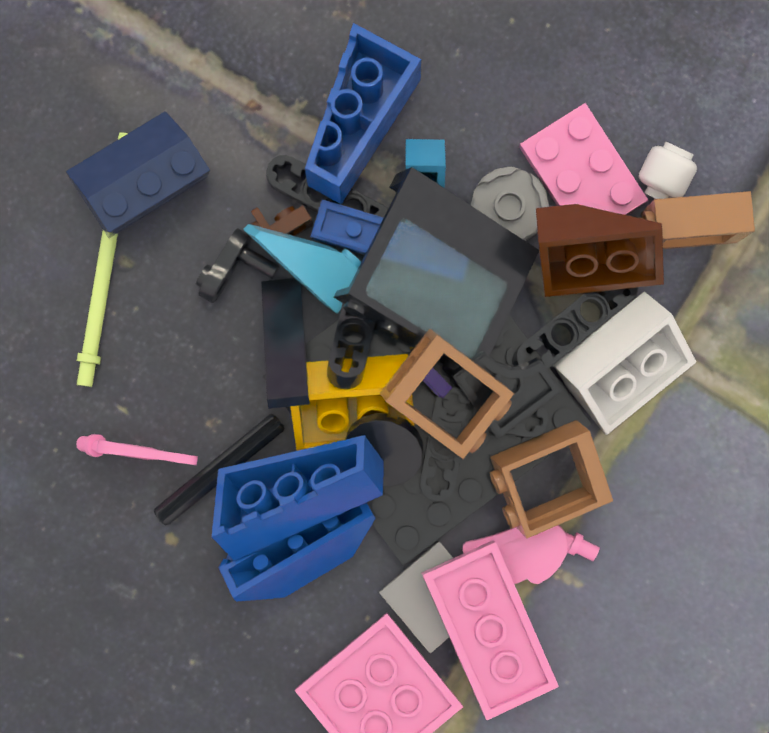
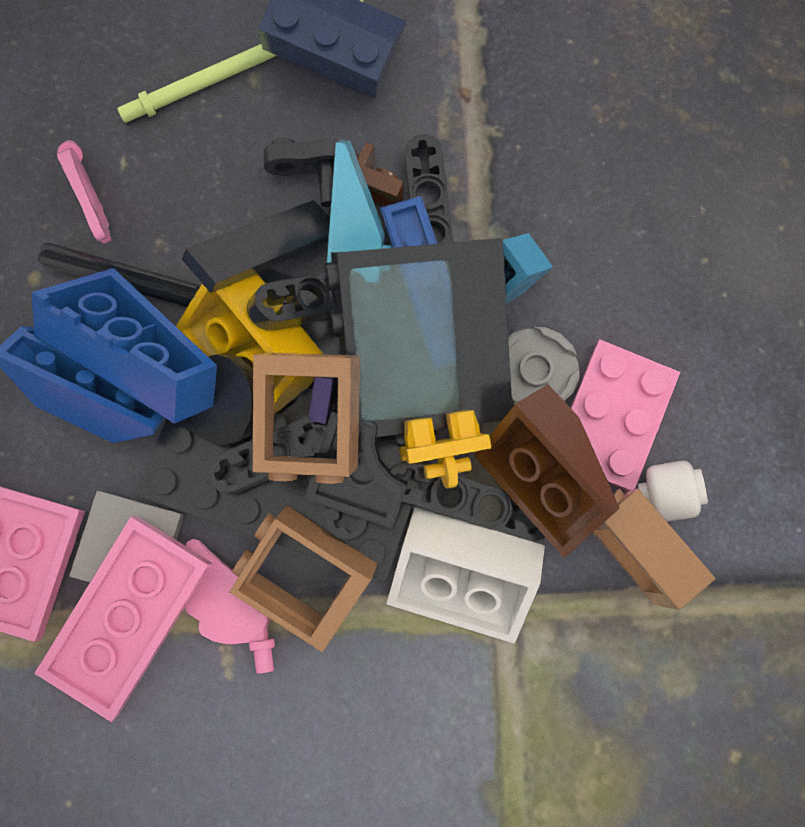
camera: 60 degrees right, 5 degrees down
blue wedge [305,23,421,204] -> none
none -> yellow hips [399,410,491,489]

